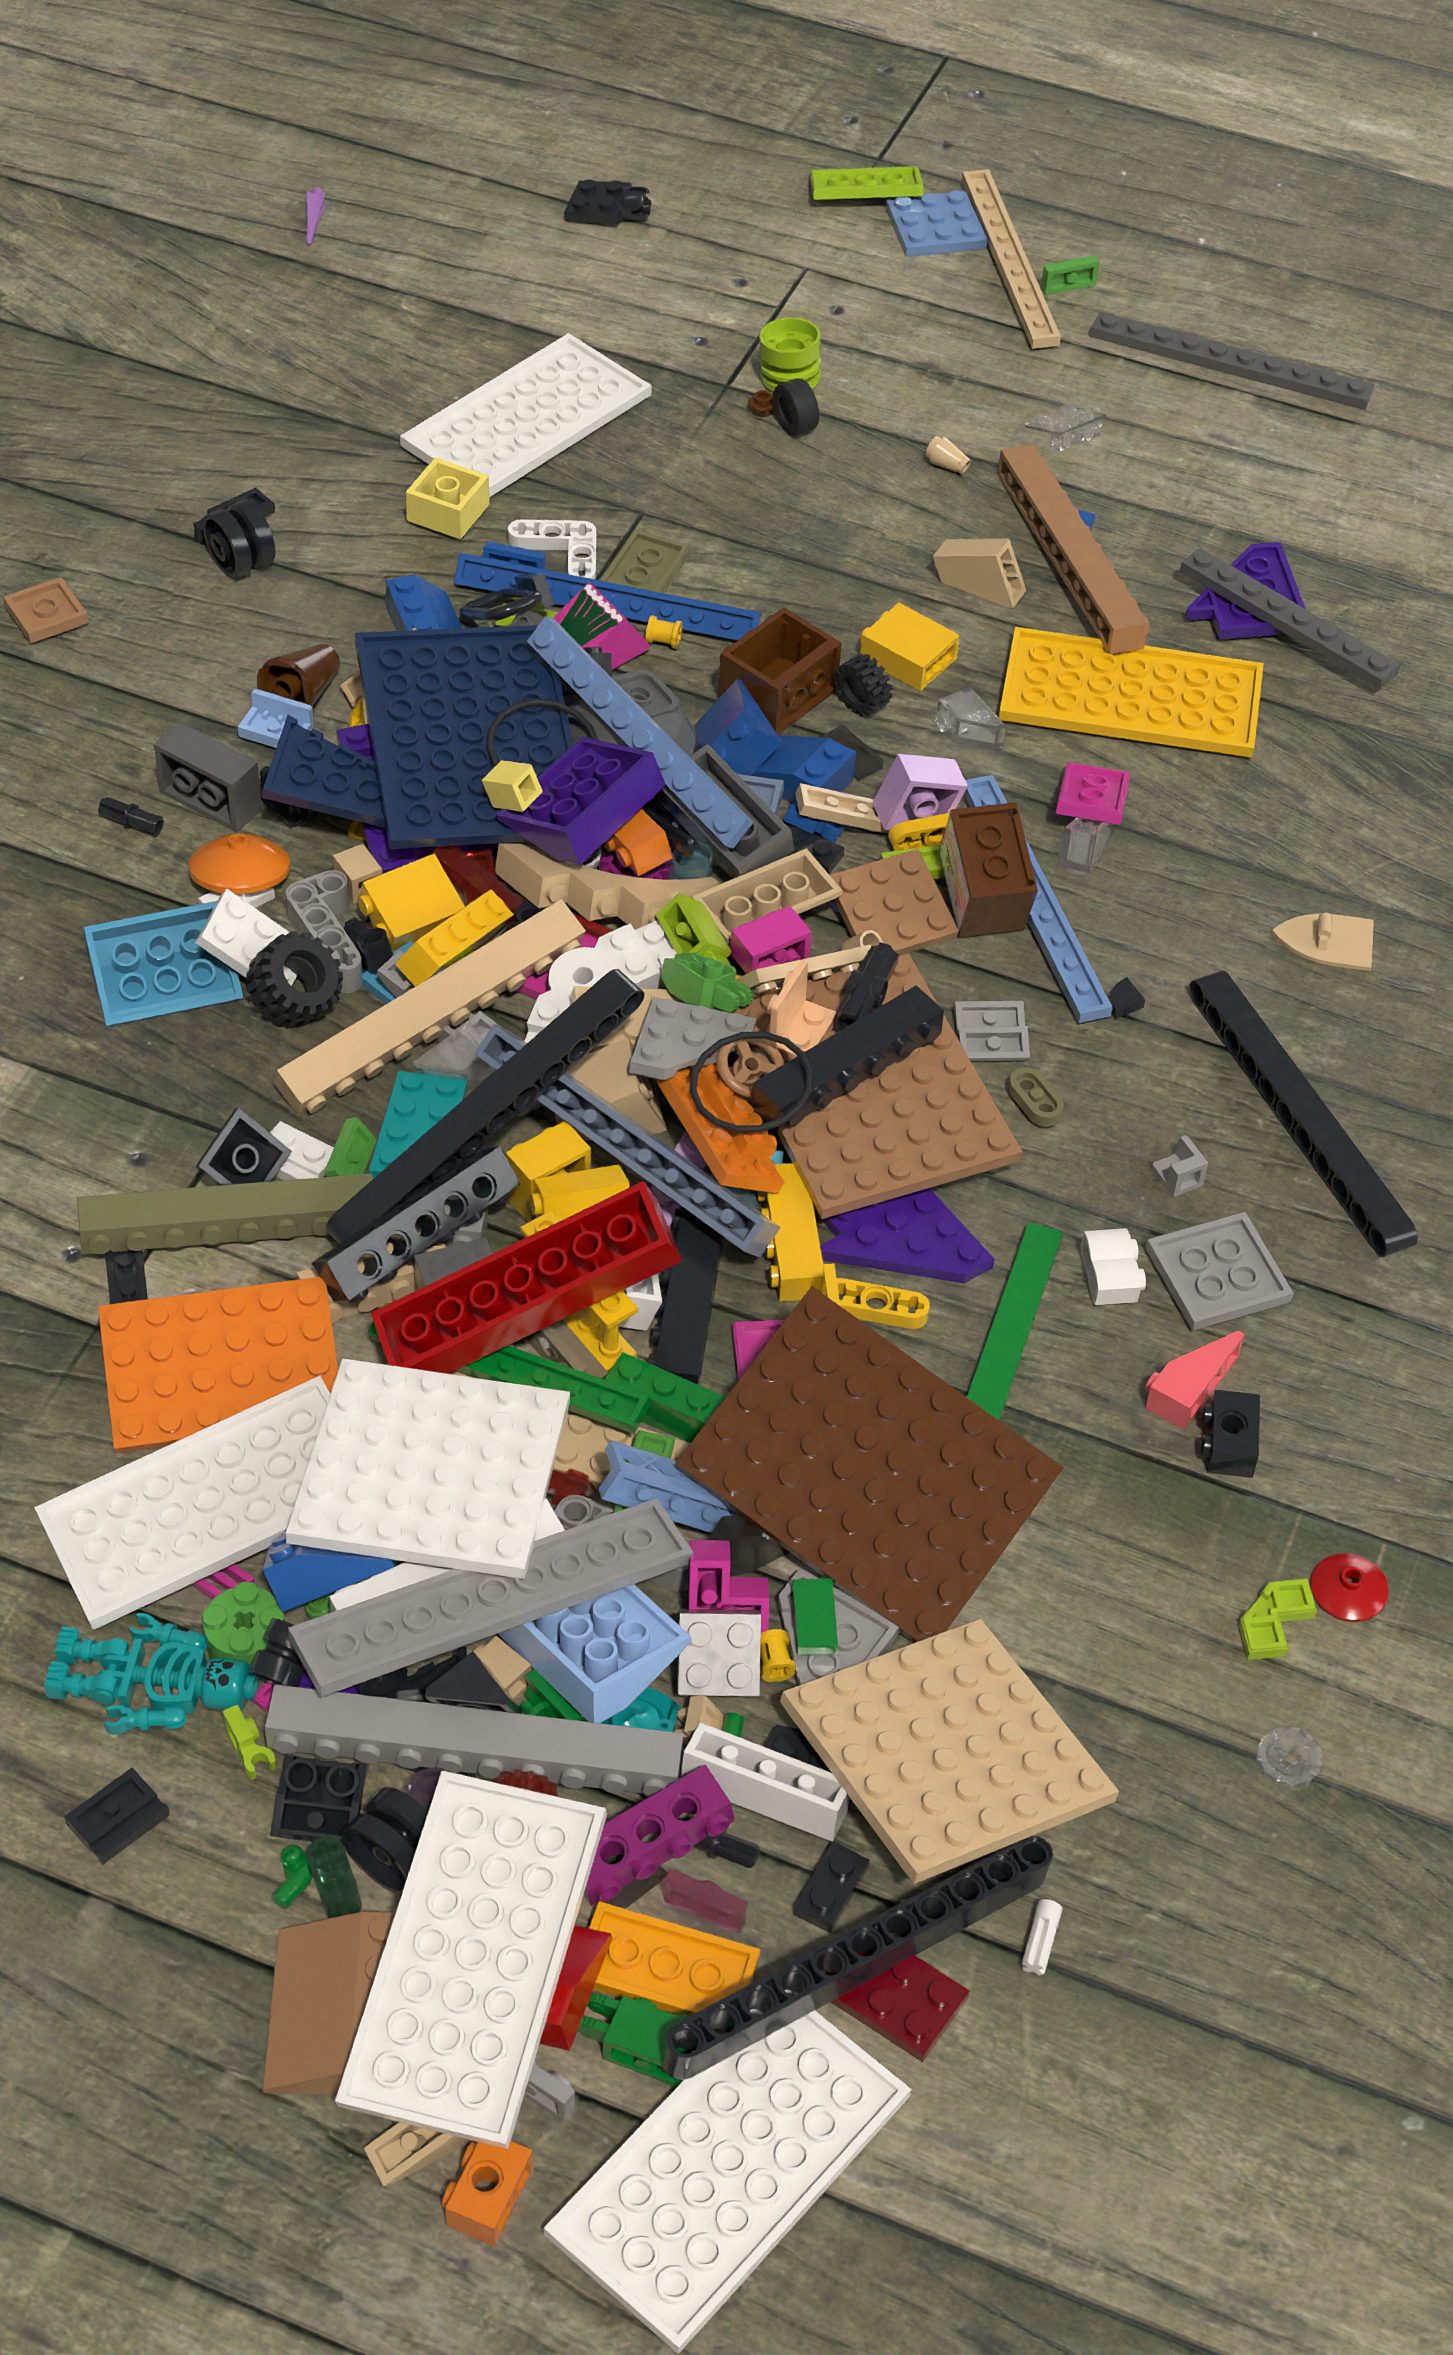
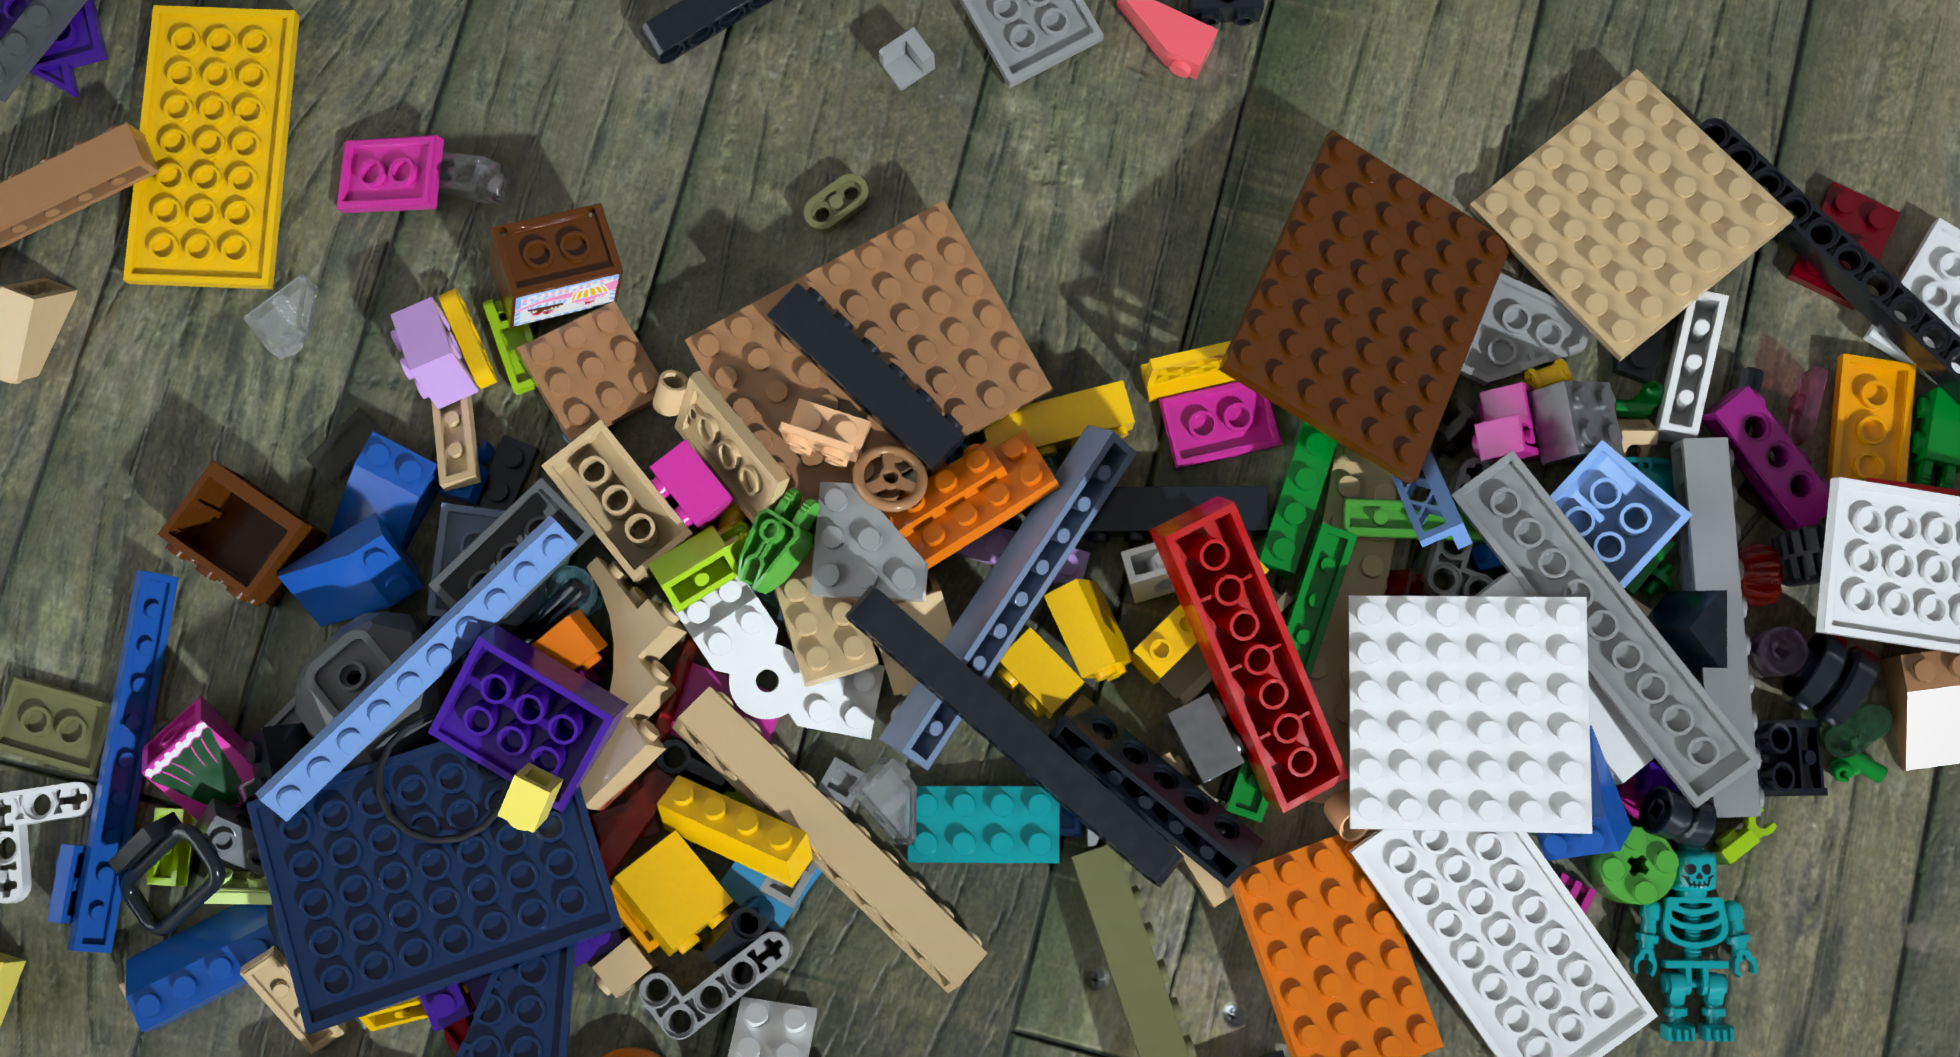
camera: 95 degrees left, 30 degrees up
black plate [64,1768,170,1865] -> none
black slope [196,1107,292,1187] -> none
black tyre [246,931,343,1027] -> none
white plate [270,1121,334,1180] -> none
bright green plate [324,1117,377,1177] -> none
yellow bush [645,615,683,649] -> none
black piece [690,1031,813,1133] -> none
green tile [792,1578,838,1655] -> none
black plate [793,1841,870,1934] -> none
dark purple wing [820,1188,995,1283] -> none
black tyre [834,653,893,717] -> none
black piece [834,942,899,1030] -> none
yellow beam [837,1278,930,1329] -> none
yellow brick [859,603,960,691] -> none
light grey slope [954,1001,1030,1061] -> none
medium blue plate [964,775,1112,1023] -> none
green tile [967,1222,1063,1421] -> none
white piece [1022,1899,1062,1975] -> none
white brick [1080,1228,1146,1305] -> none
black tile [1111,977,1145,1019] -> none

